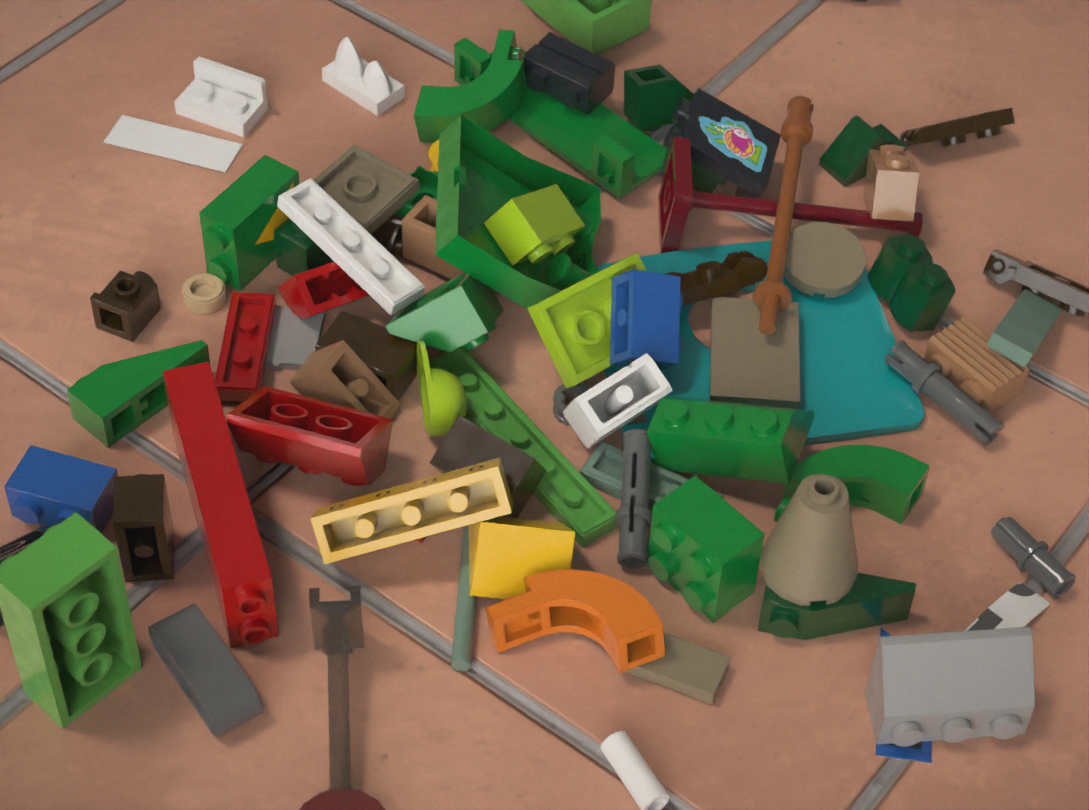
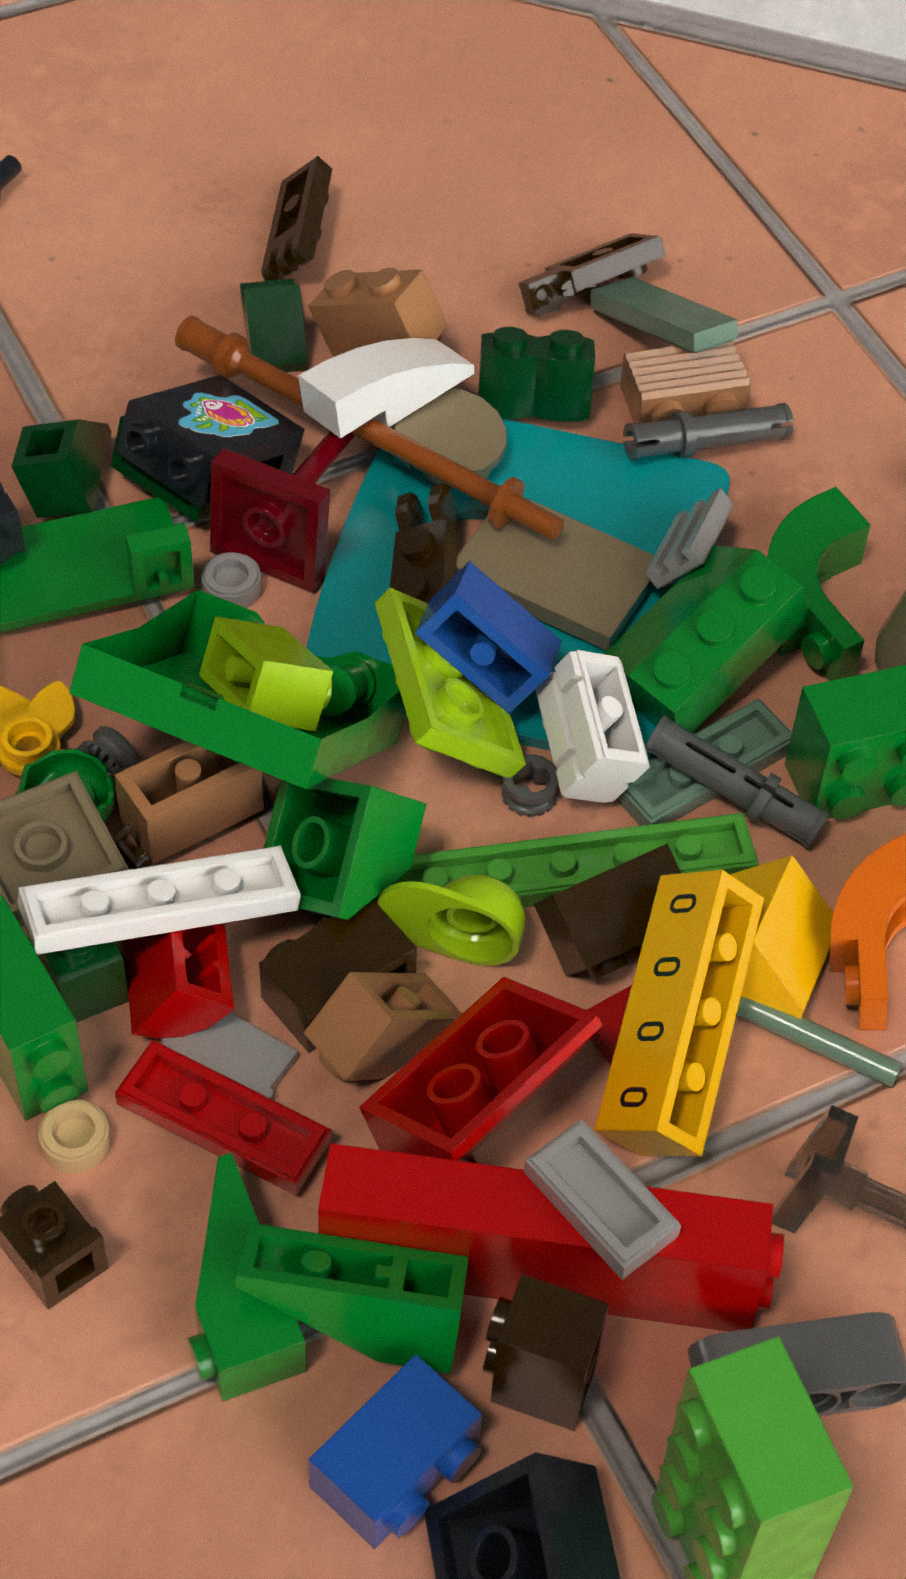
camera: 65 degrees left, 5 degrees up
none -> light grey tile [201,552,261,608]
none -> green slope [235,1222,469,1373]
none -> white slope [298,338,474,438]
none -> light grey tile [524,1119,681,1280]
none -> light grey tile [645,488,733,589]

